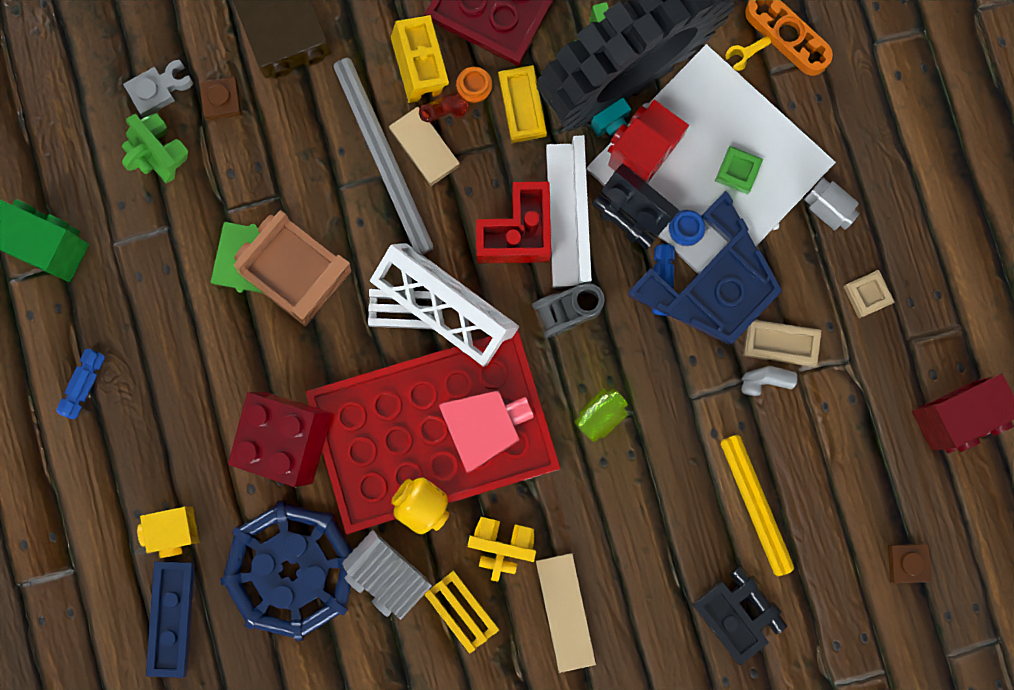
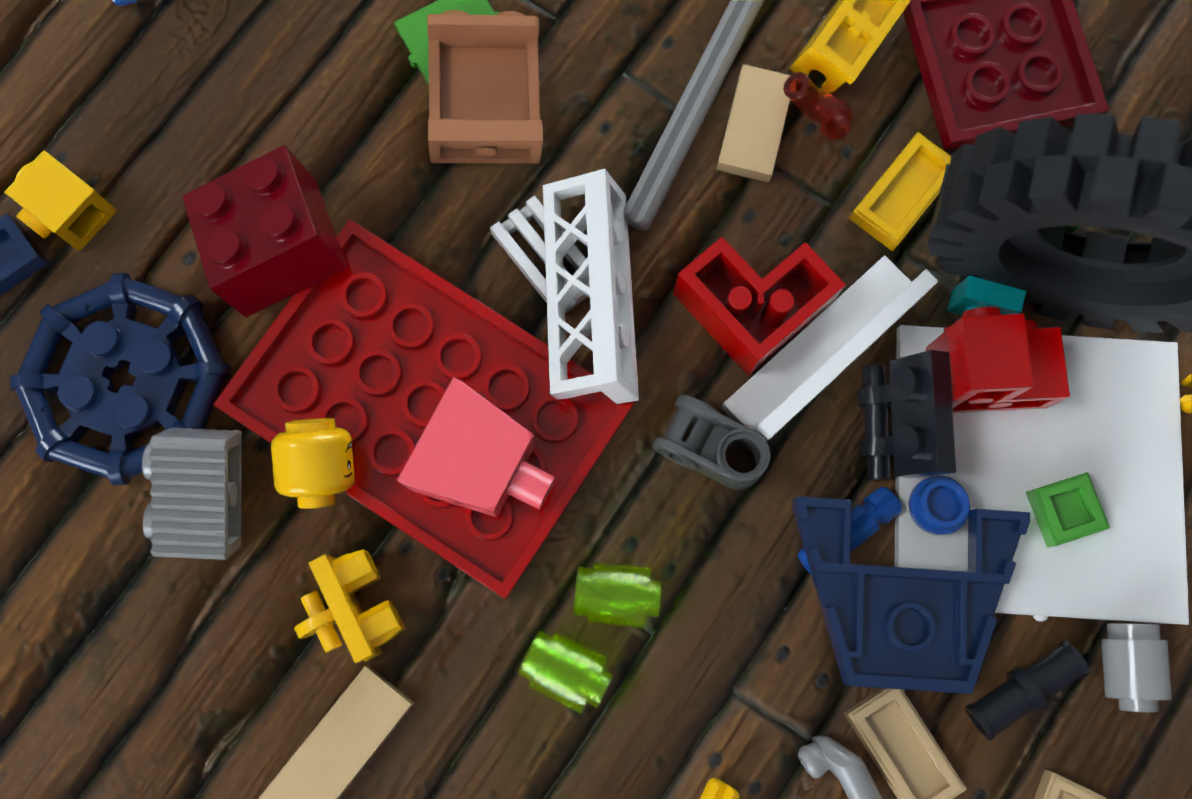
camera: 50 degrees right, 5 degrees down
yellow tile [424,570,499,654] -> none
orange plate [456,67,492,103] -> none
none -> clear neon green brick [518,630,613,714]
none -> black pin [965,640,1090,741]

